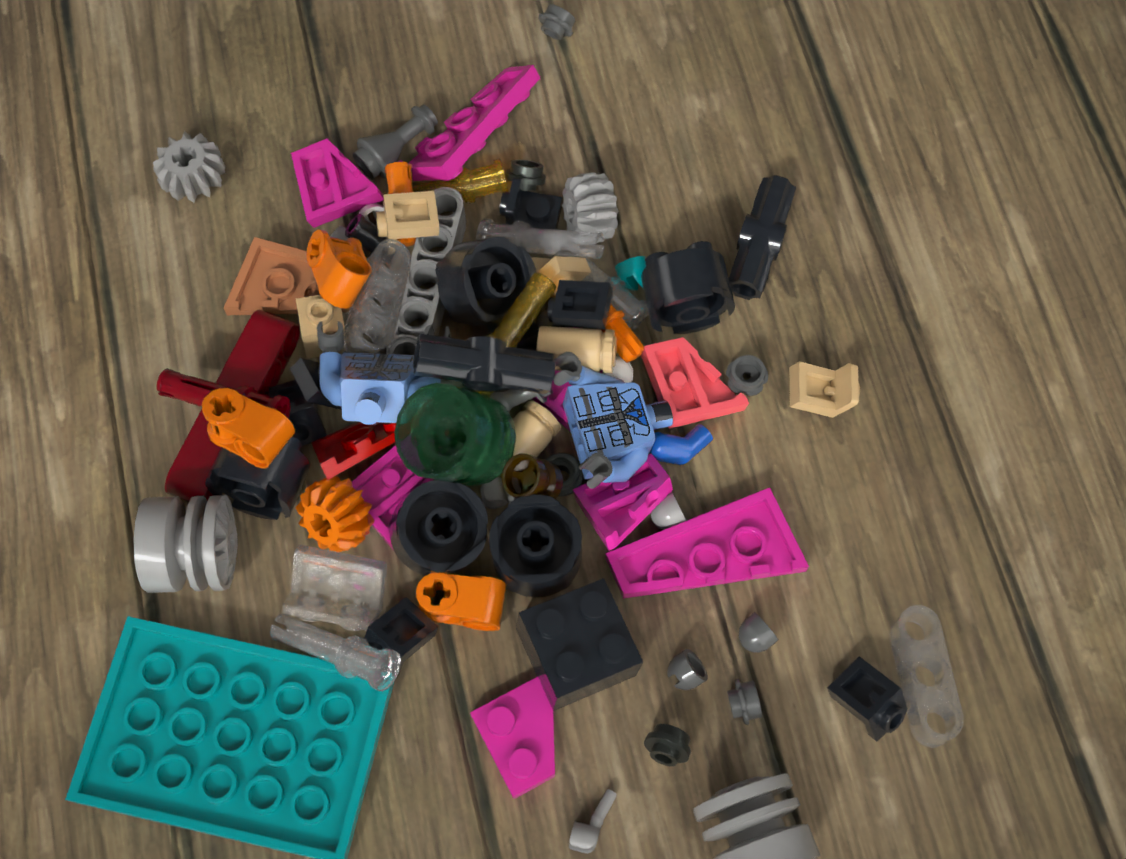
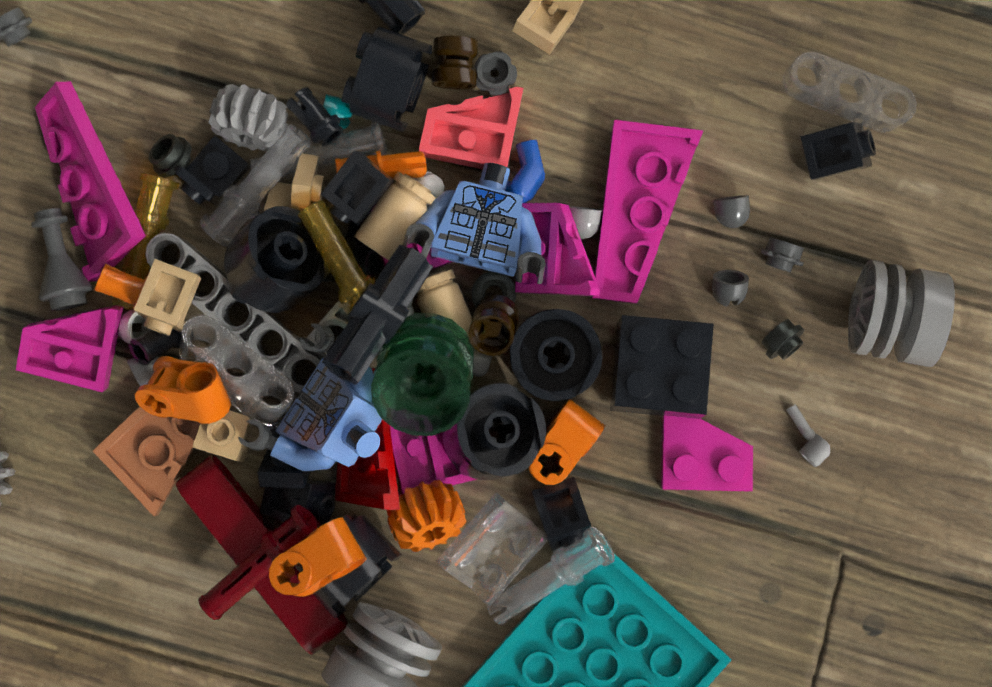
camera: 60 degrees left, 20 degrees up
none -> black pin [286,87,343,147]
none -> dark brown wheel [432,35,478,90]

